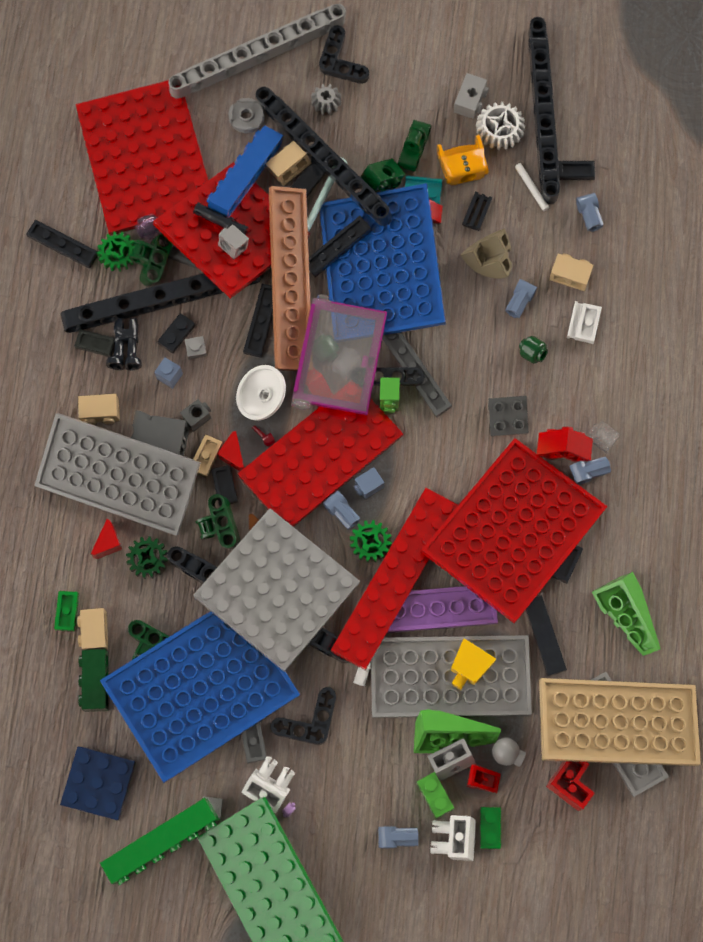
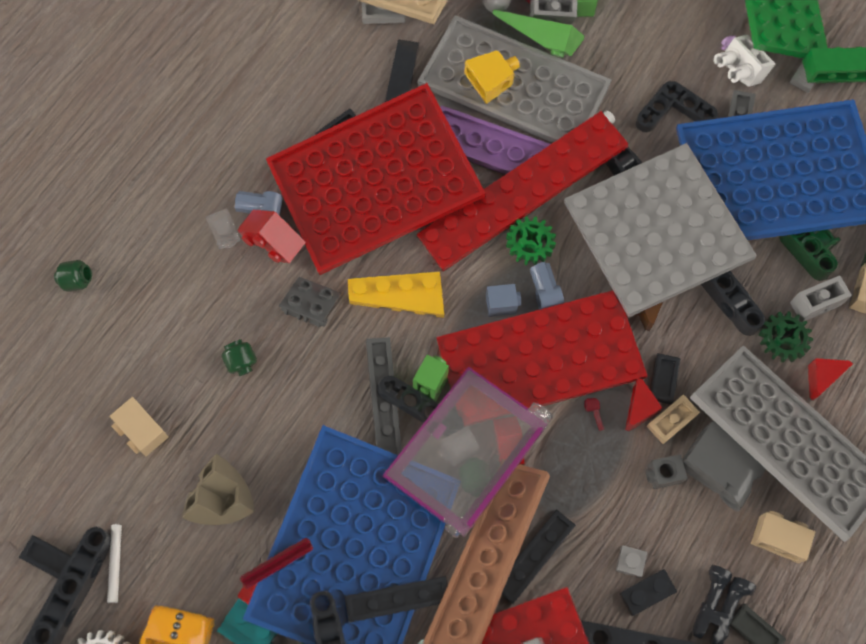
camera: 160 degrees left, 5 degrees down
sand blue brick [154,357,183,389] -> none
dark green piece [195,494,241,549] -> none
white dish [236,365,286,421] -> none
black tile [462,191,493,231] -> none
sand blue piece [505,279,537,318] -> none
white plate [567,301,602,344] -> none
sand blue piece [576,193,603,232] -> none
bright green wedge [592,572,661,656] -> none
none -> dark green head [54,260,92,292]
none -> dark red axle [240,538,313,589]
none -> yellow wing [348,272,444,318]
none -> light grey brick [790,275,852,322]

